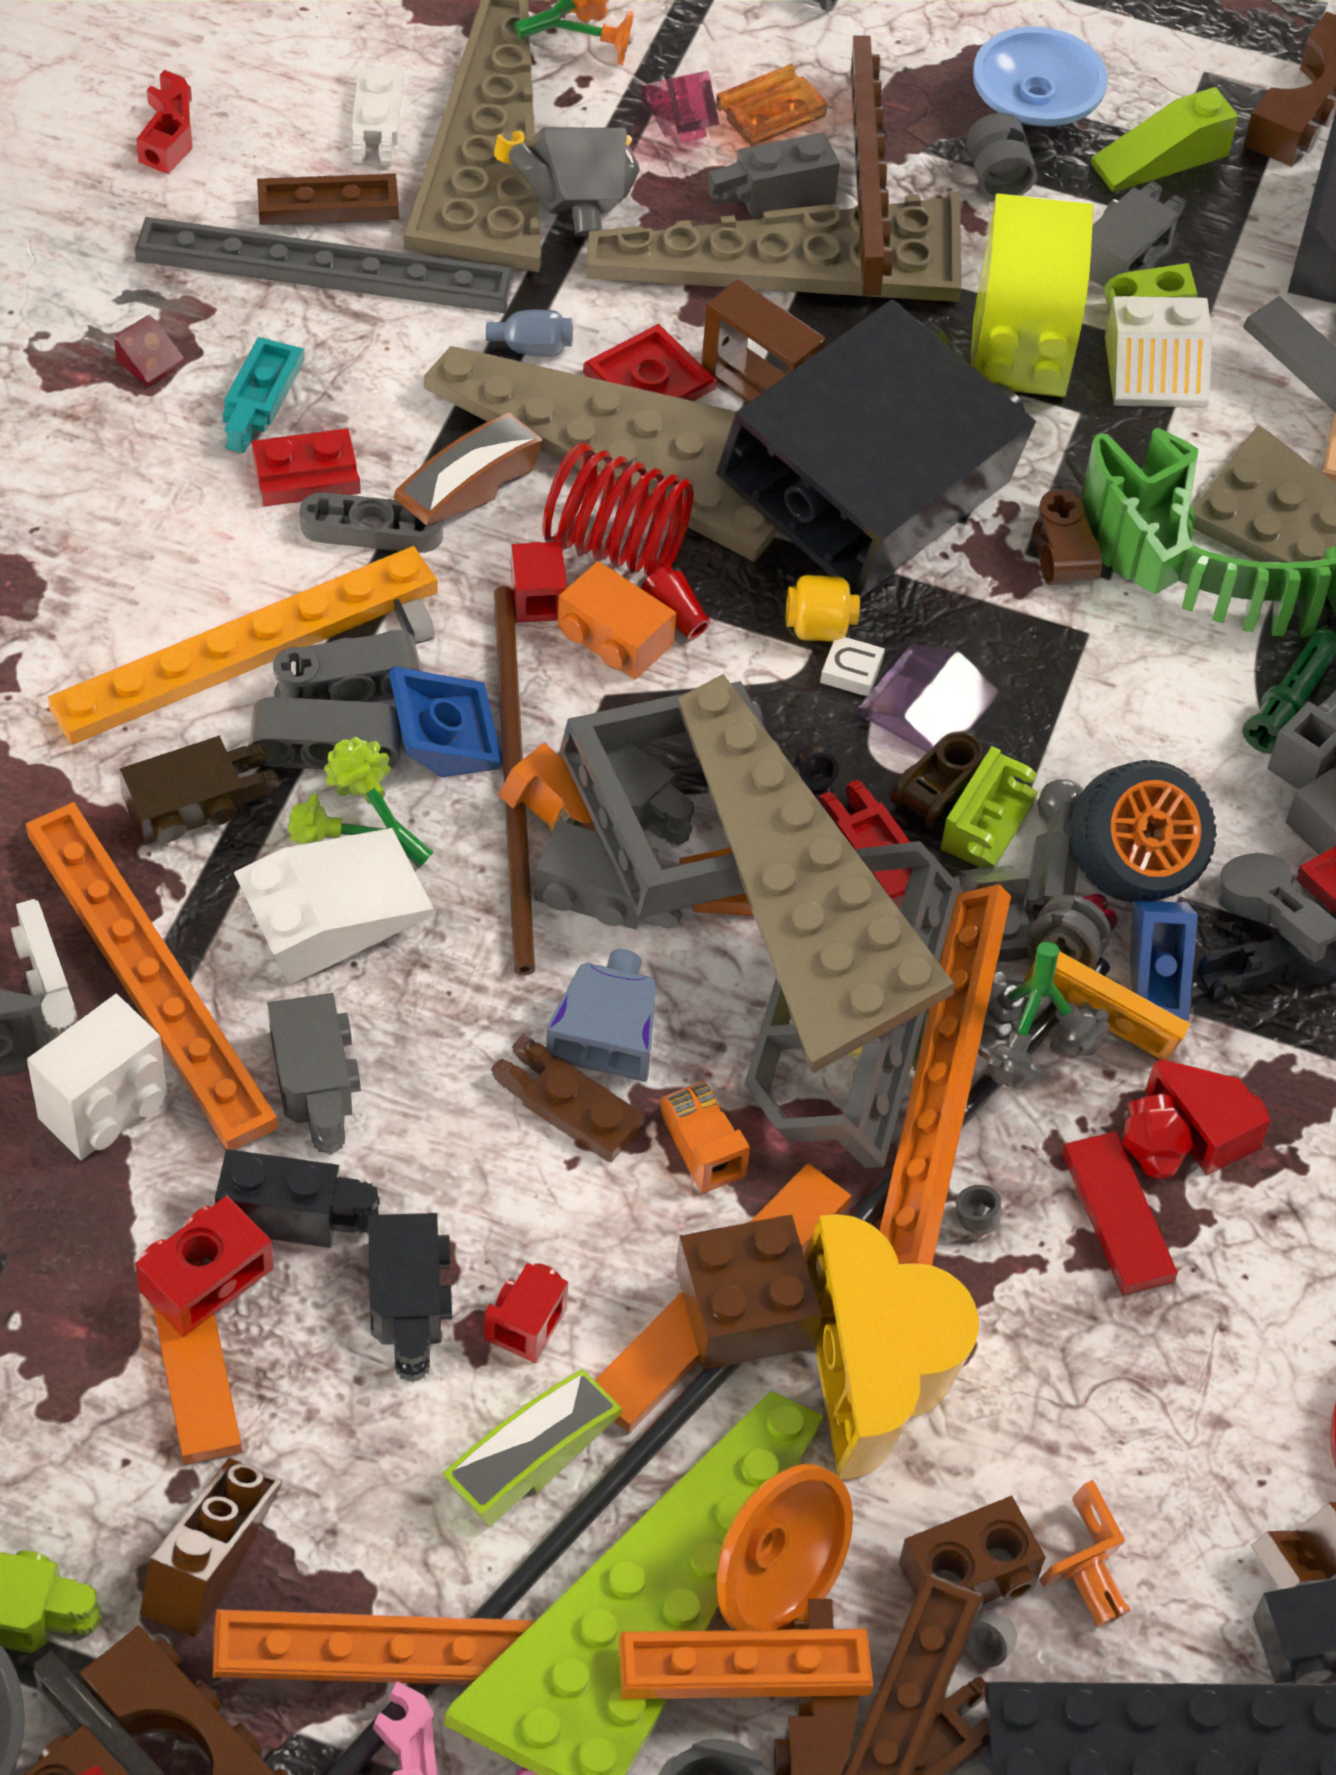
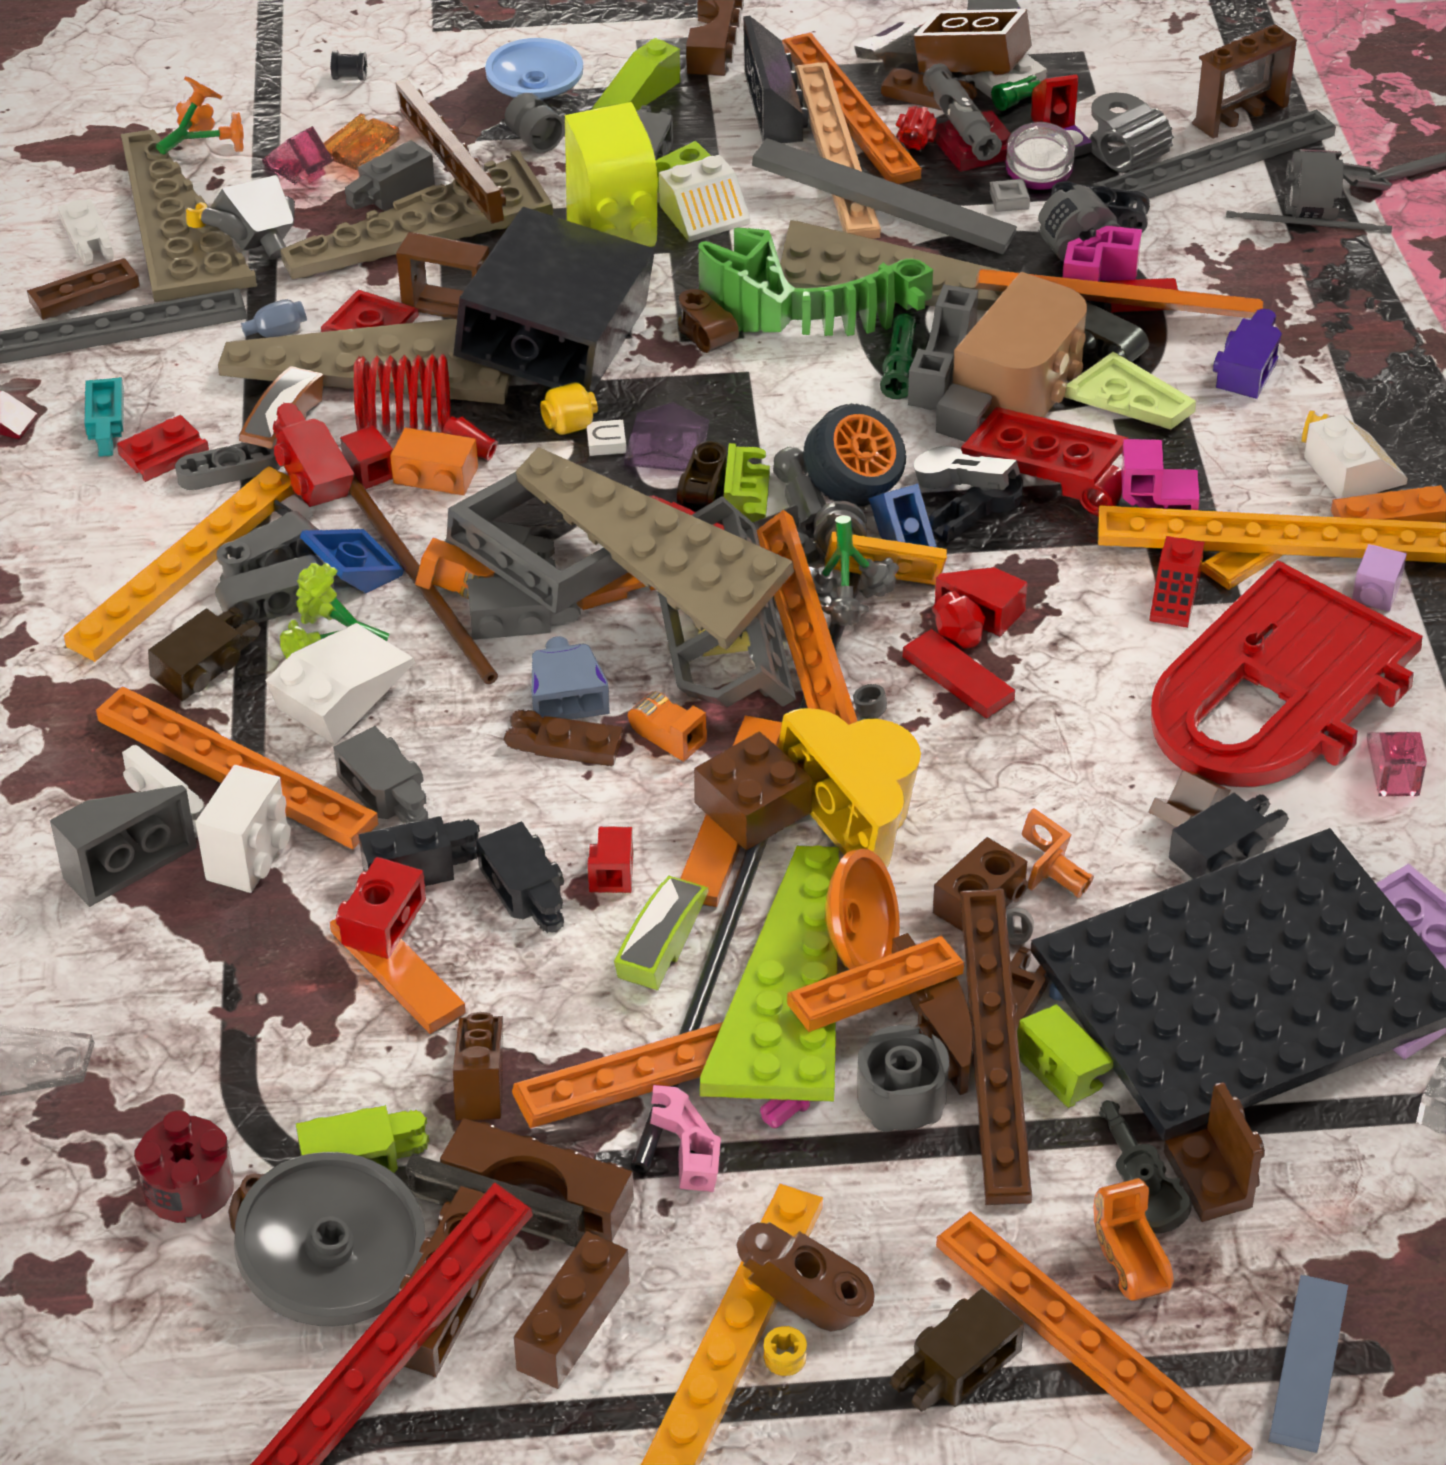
camera: 20 degrees left, 10 degrees down
none -> red hinge [272,402,354,507]

